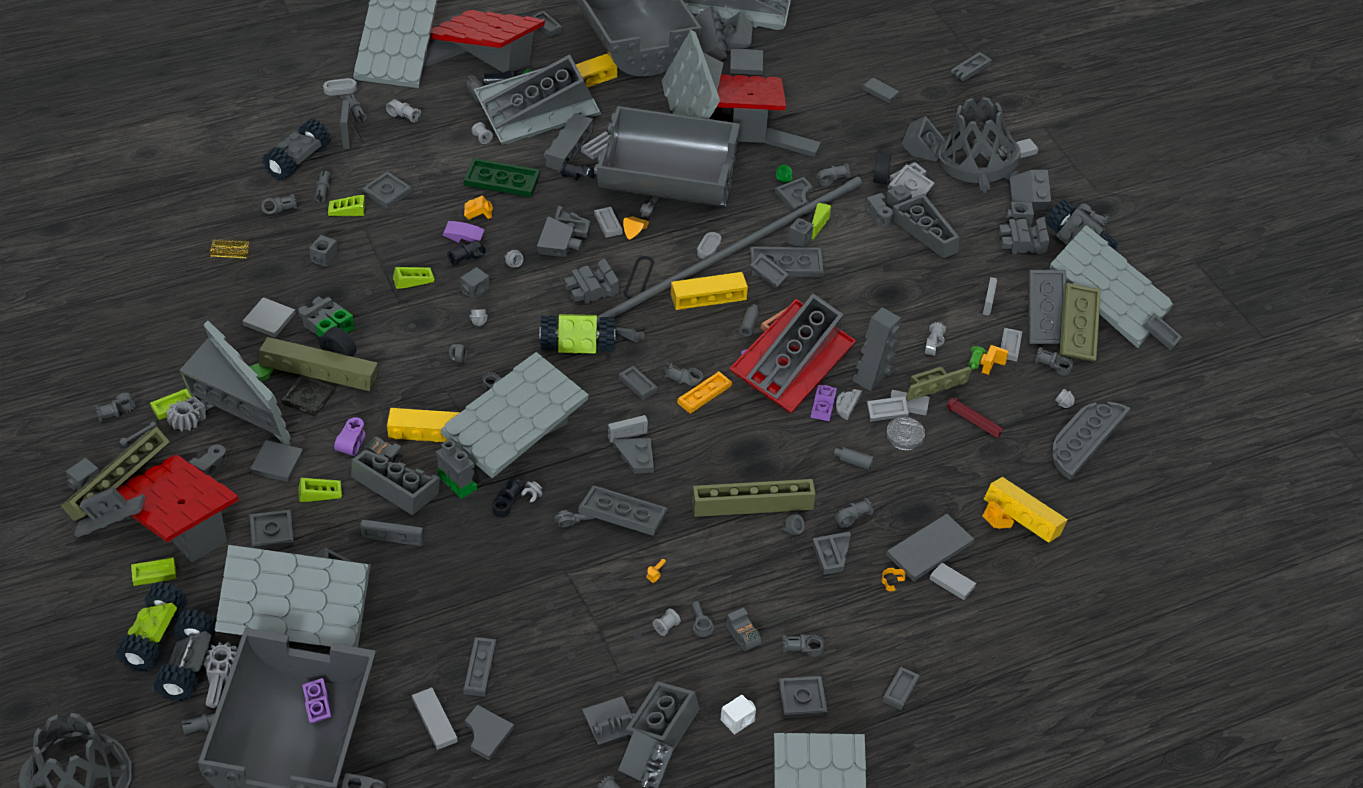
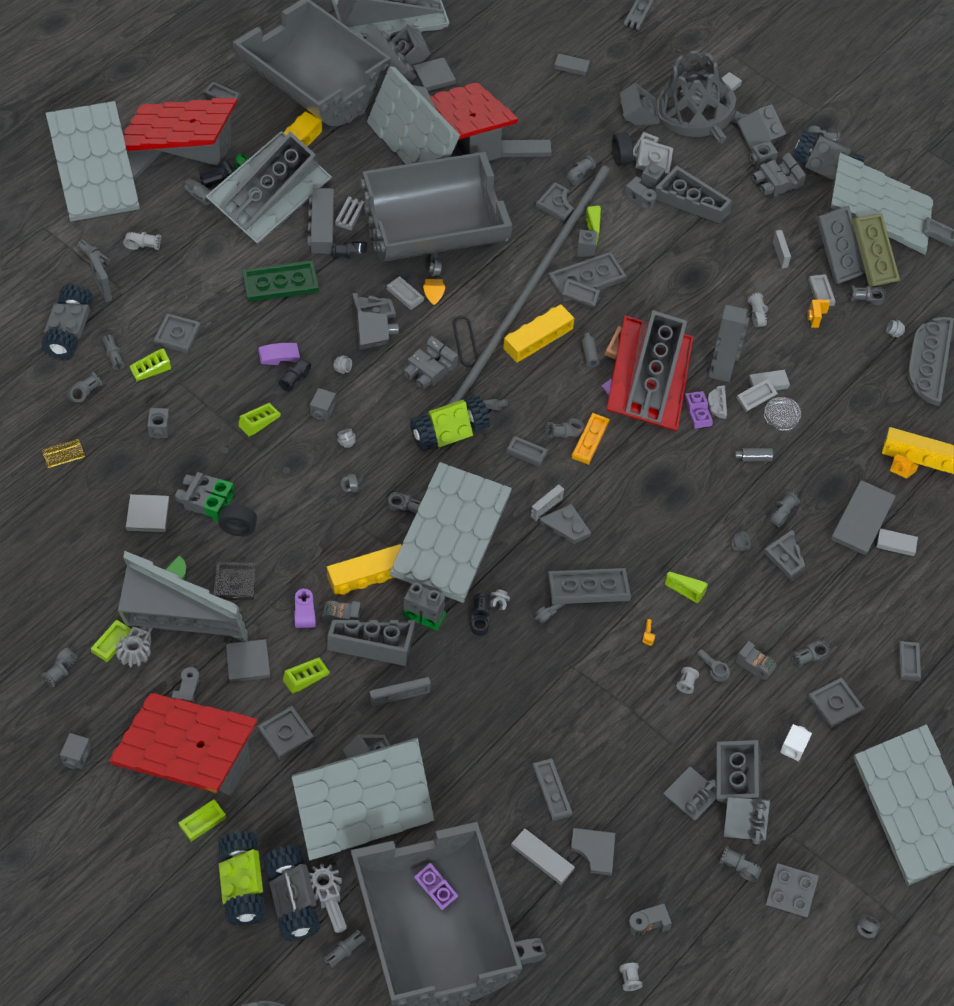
camera: 25 degrees left, 10 degrees up
olive brick [60,427,169,521] -> none
dark grey bracket [74,487,146,538] -> none
dark grey hinge [120,421,157,446] -> none
olive brick [259,337,378,391] -> none
light grey tile [323,78,357,96] -> none
light orange bracket [464,195,493,220] -> none
light grey bush [471,122,493,144] -> none
olive brick [692,479,816,517] -> none
light grey tile [697,232,722,259] -> none
green tile [776,165,793,183] -> none
light orange piece [882,568,905,591] -> none
olive bracket [906,367,972,401] -> none
dark red axle [947,398,1003,438] -> none
bright green piece [969,346,987,370] -> none
none -> lime slope [665,572,708,603]

